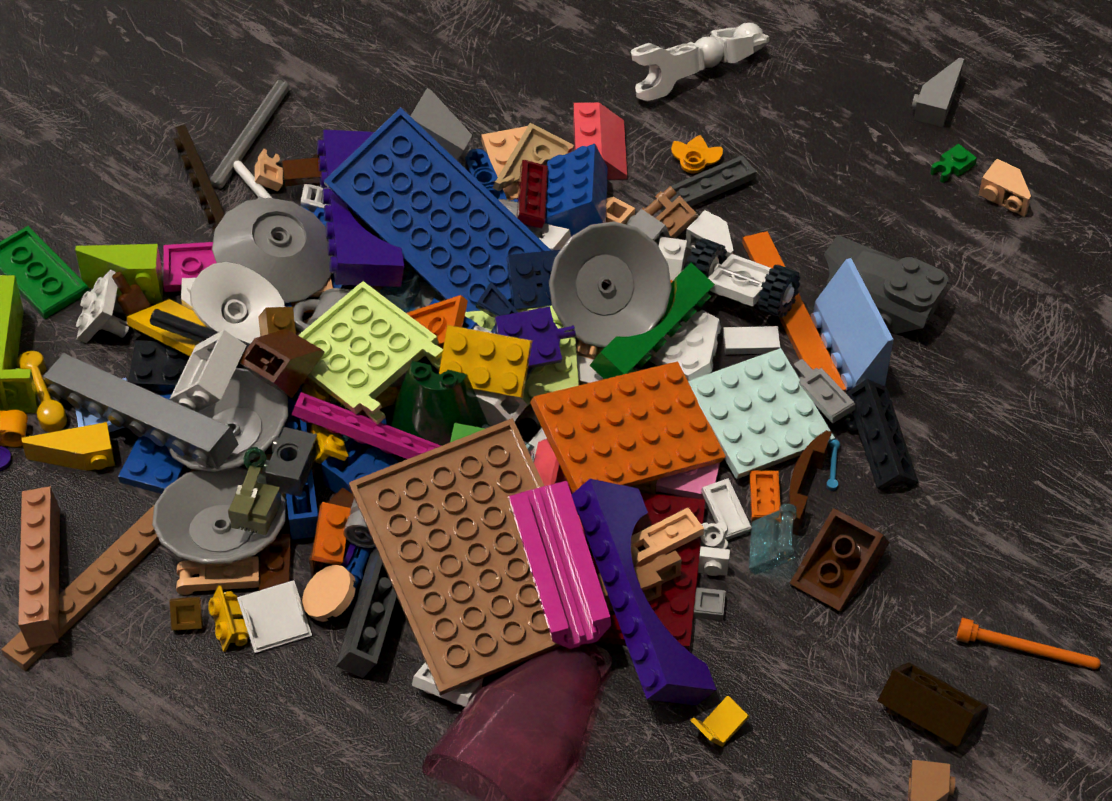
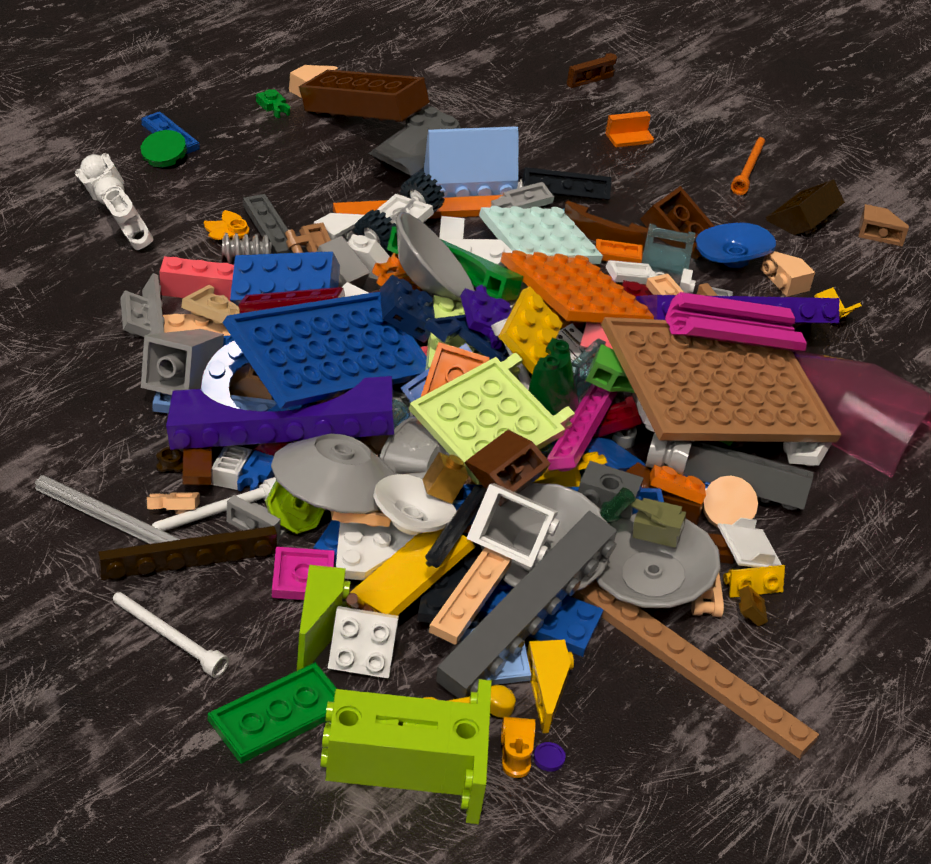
camera: 90 degrees left, 10 degrees down
nougat brick [18,486,60,647] -> none
light grey slope [911,58,964,127] -> none
none -> white piece [113,592,229,678]
none -> light grey bracket [121,273,164,337]
none -> blue tile [141,111,200,155]
none -> green tile [141,130,187,167]
none -> light grey piece [221,233,272,264]
none -> reddish brown brick [299,69,430,122]
none -> light nougat plate [429,547,512,645]
none -> orange panel [605,111,654,147]
none -> blue hat [696,223,776,268]
none -> light nougat slope [761,251,815,296]

